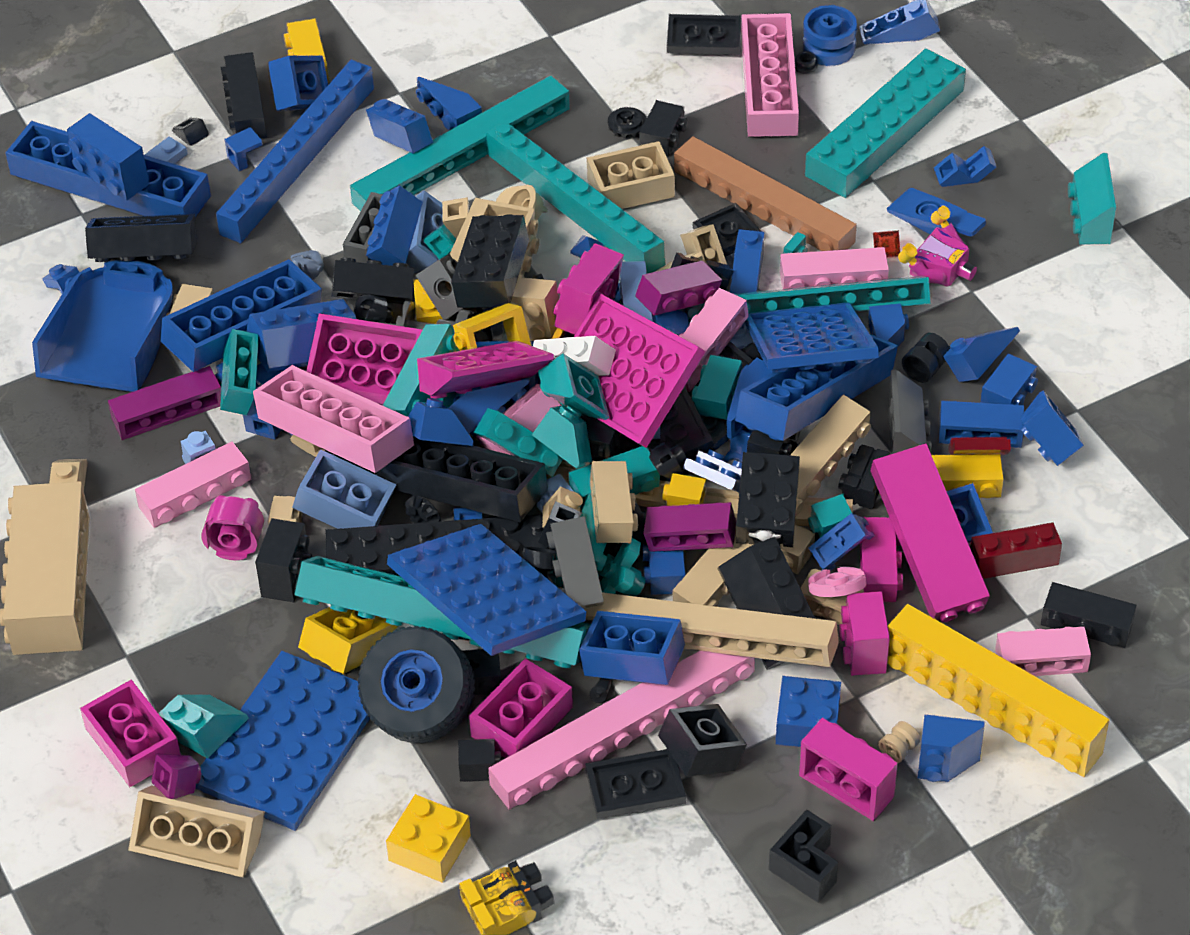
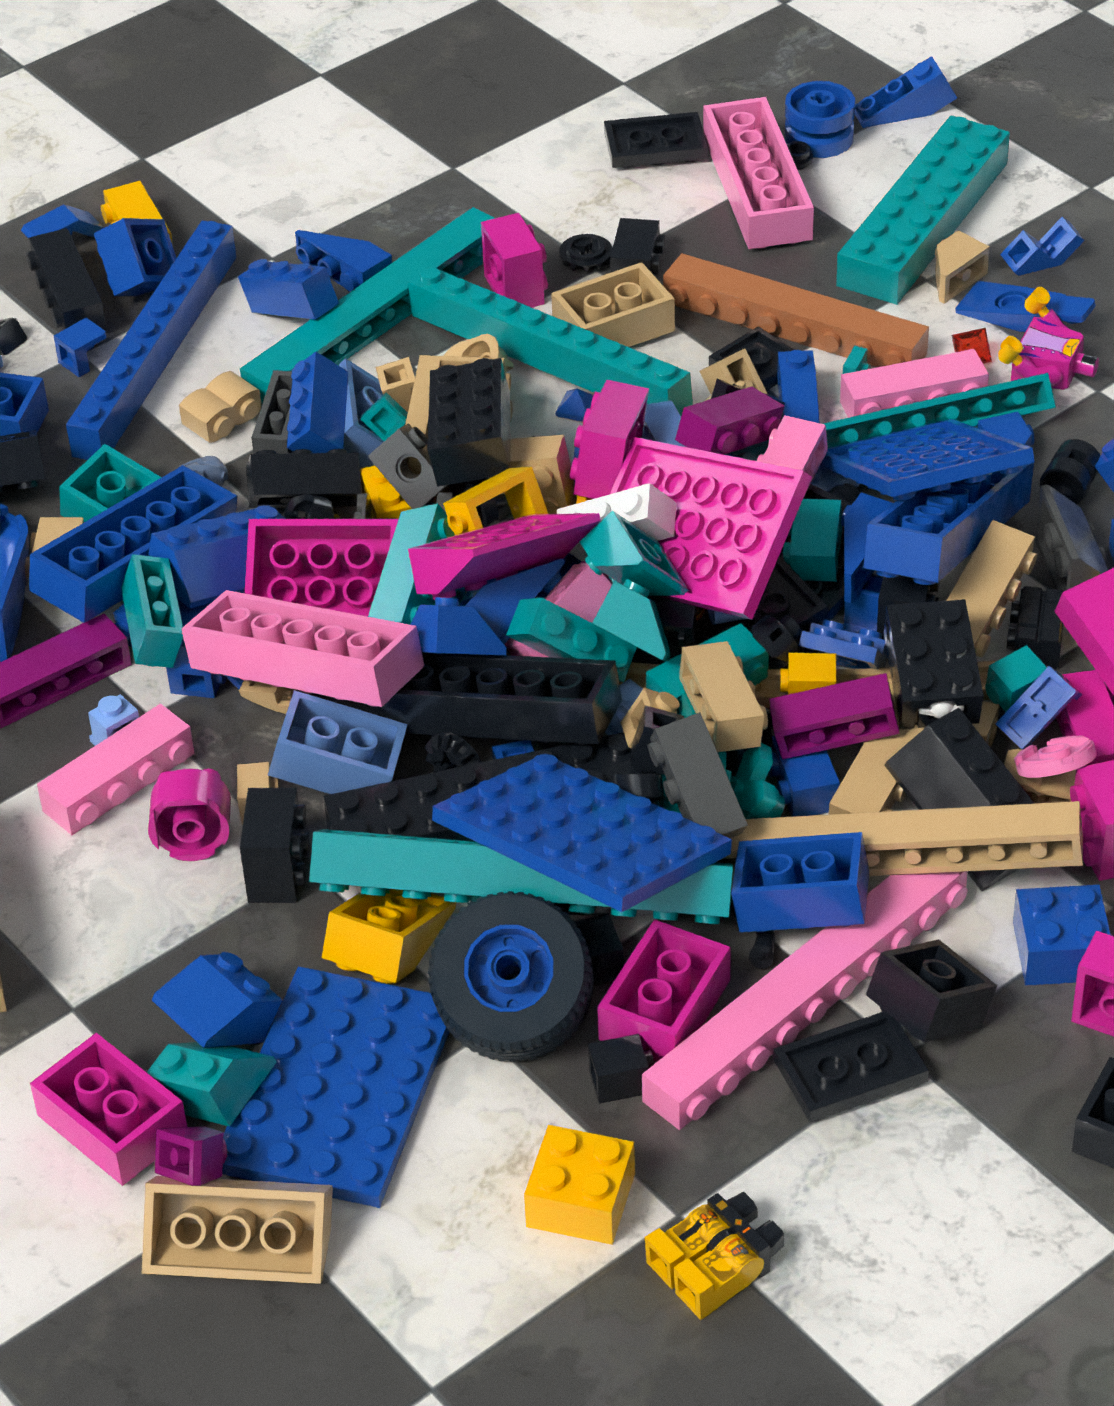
camera: 10 degrees left, 5 degrees down
none -> blue slope [21,204,104,239]
none -> teal slope [59,444,162,522]
none -> blue slope [152,952,283,1048]
none -> tan brick [179,371,261,443]
none -> dark pink brick [481,213,548,307]
none -> tan slope [935,230,990,304]

